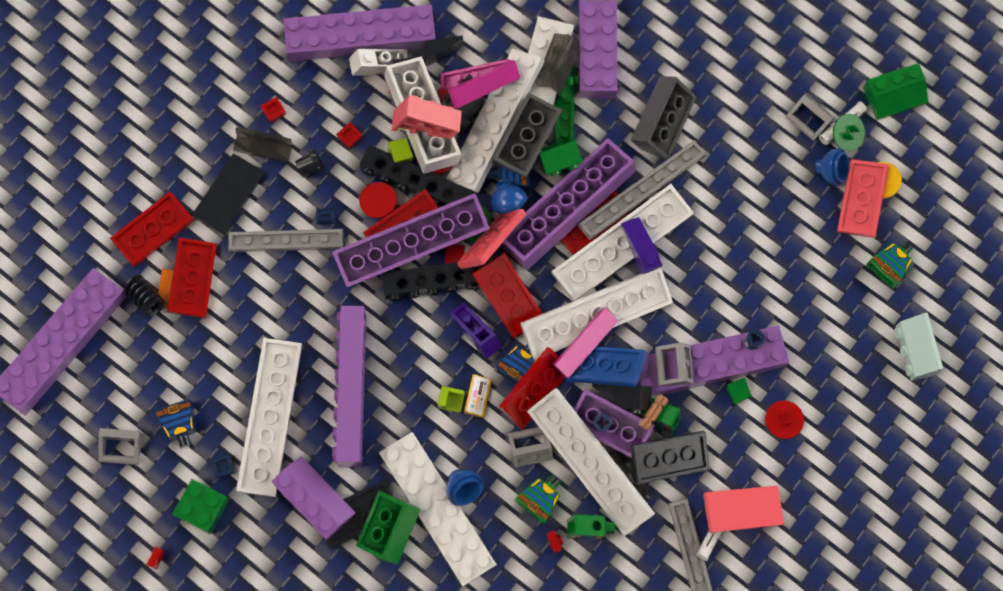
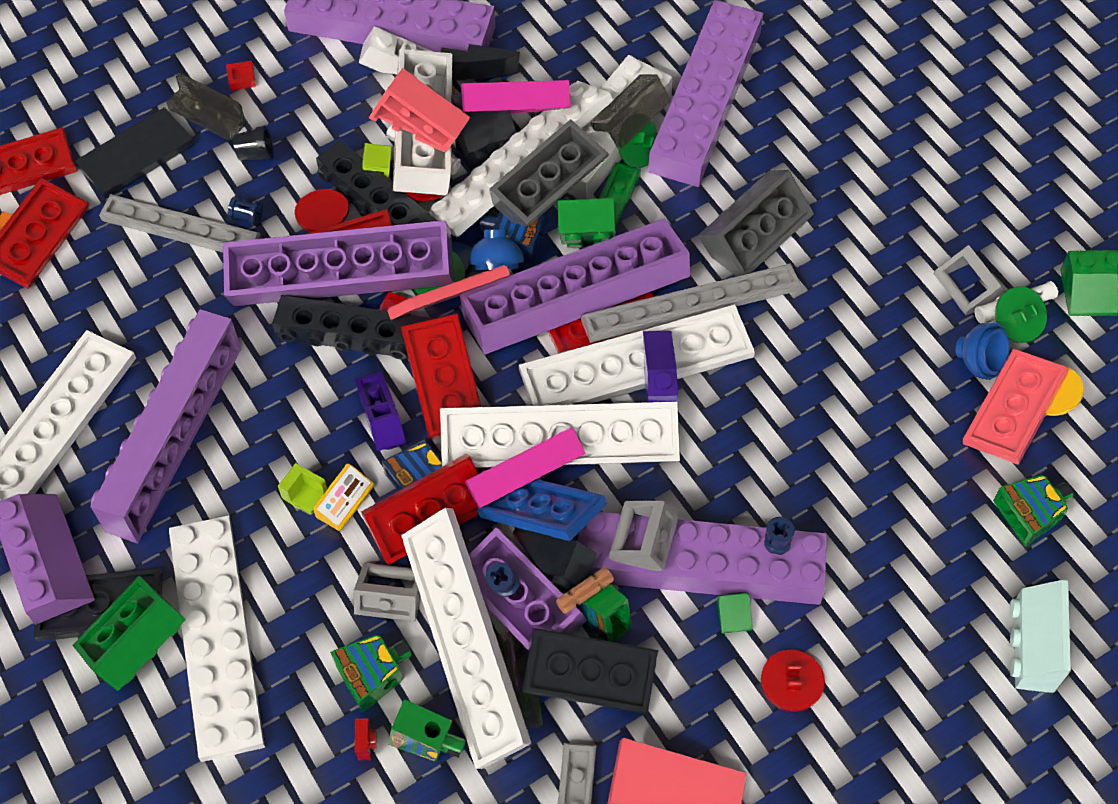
camera: 25 degrees right, 15 degrees down
red tile [336,122,363,149] -> none
blue piece [446,469,484,506] -> none

